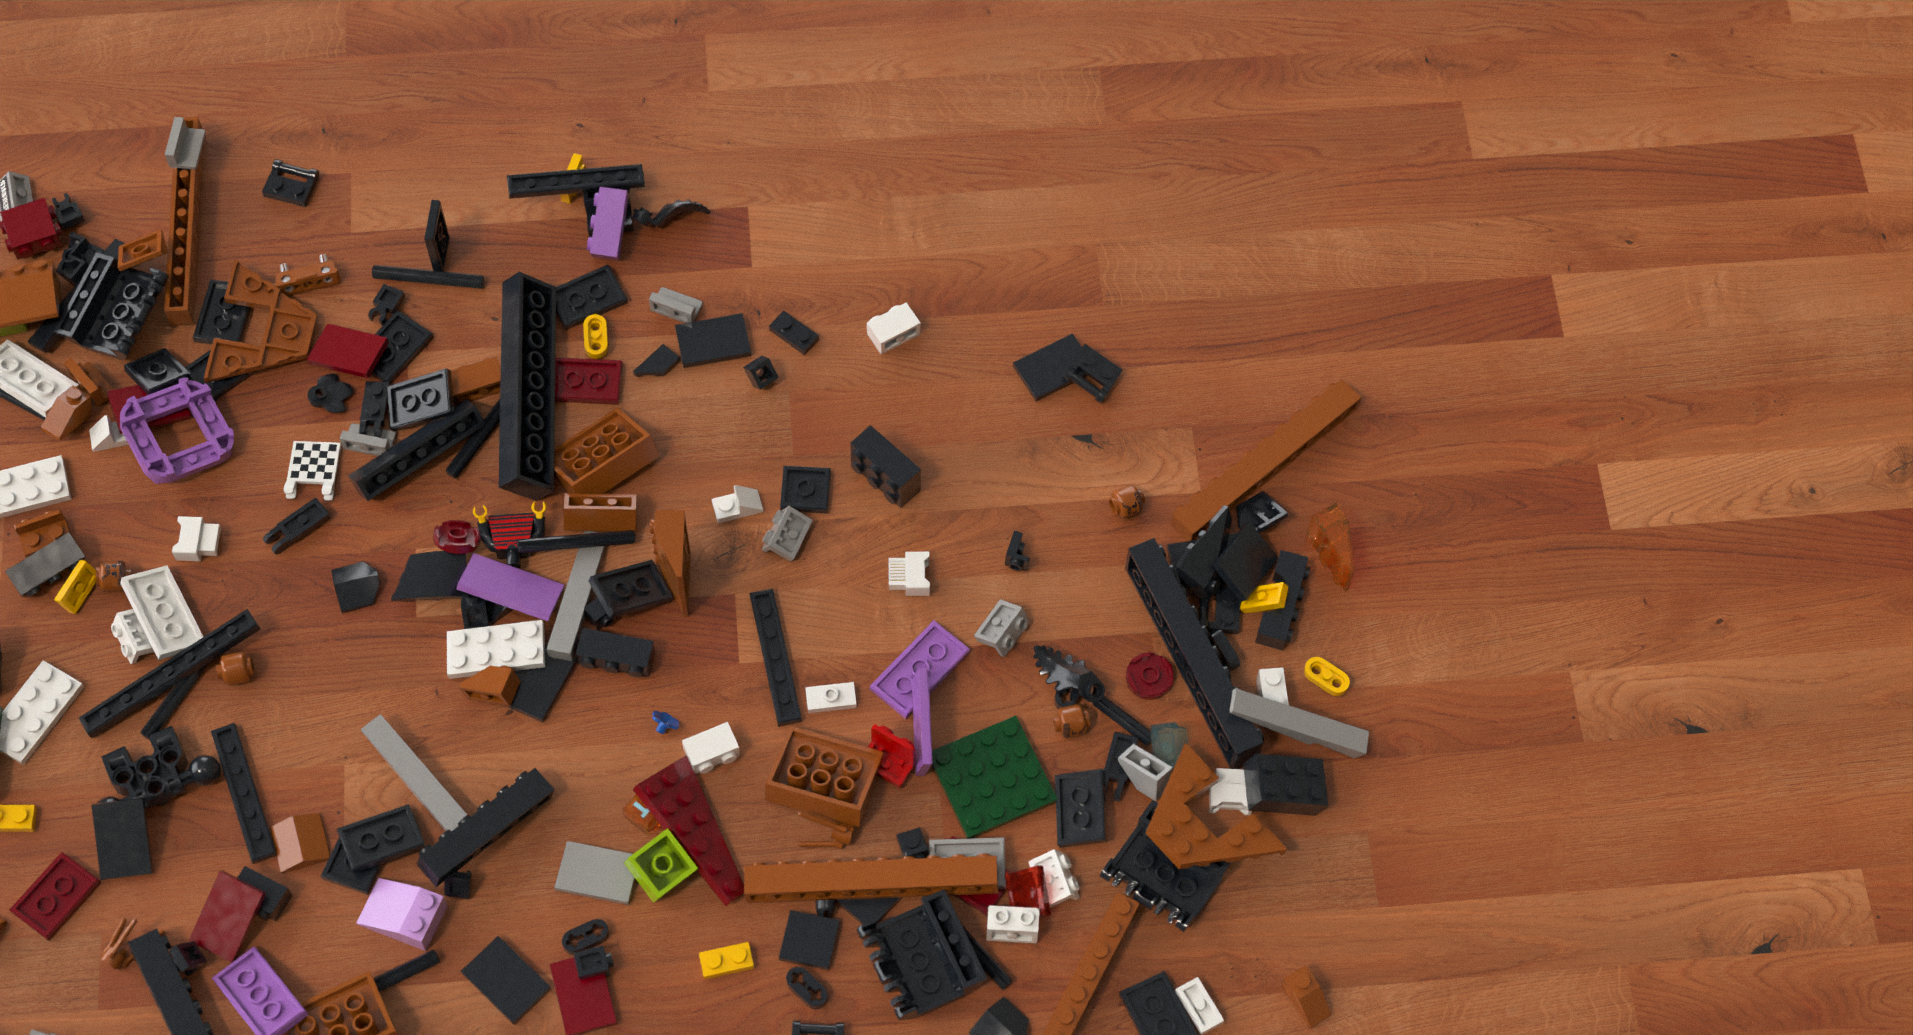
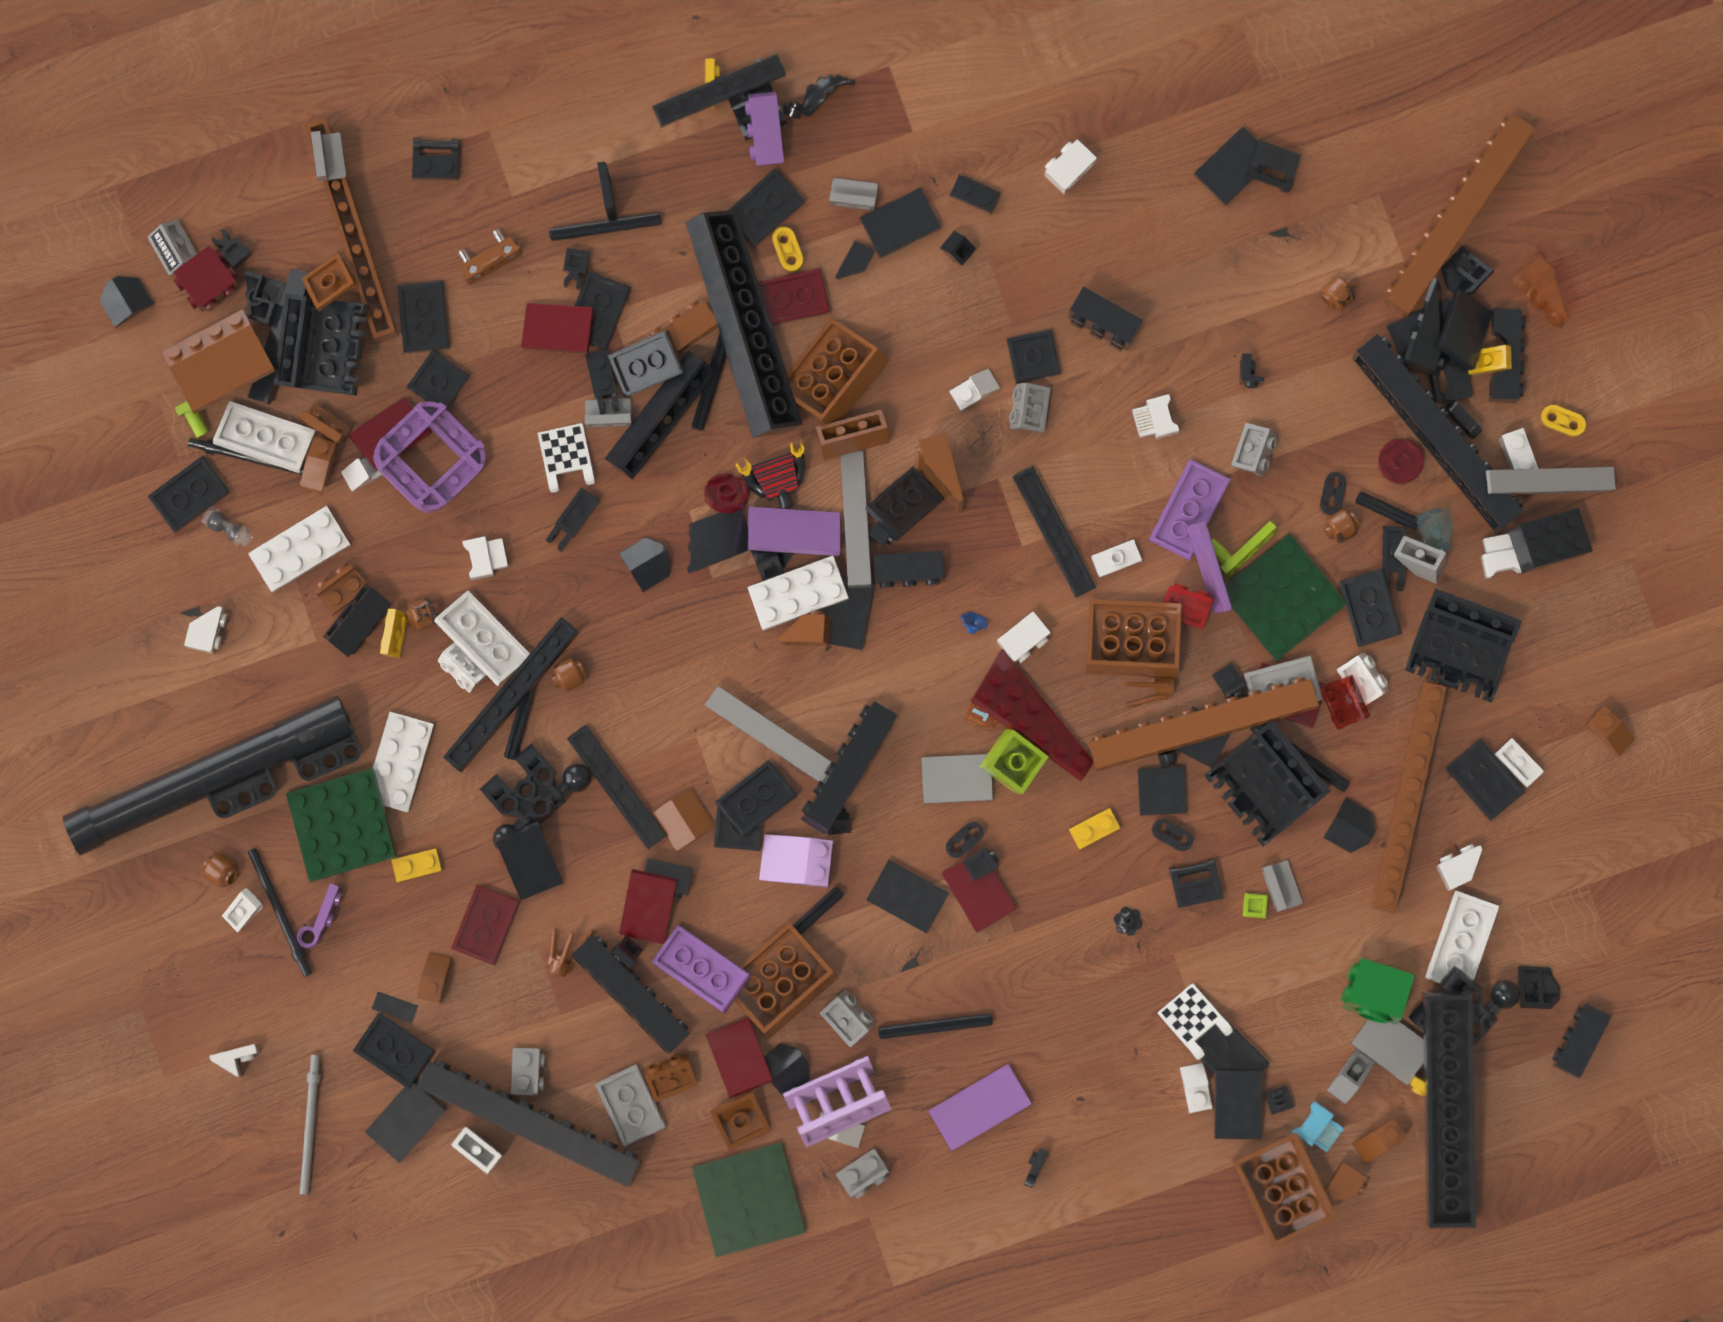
camera: 10 degrees left, 20 degrees up
black tile [124,348,191,395] -> none
dark orange wing [204,259,317,383] -> none
black plate [307,373,354,413] -> none
black axle [517,530,636,553] -> none
white bracket [986,906,1039,944] -> none
black plant [1033,645,1105,703] -> none
dark orange wing [1146,743,1287,869] -> none
none -> lime piece [1211,521,1277,579]

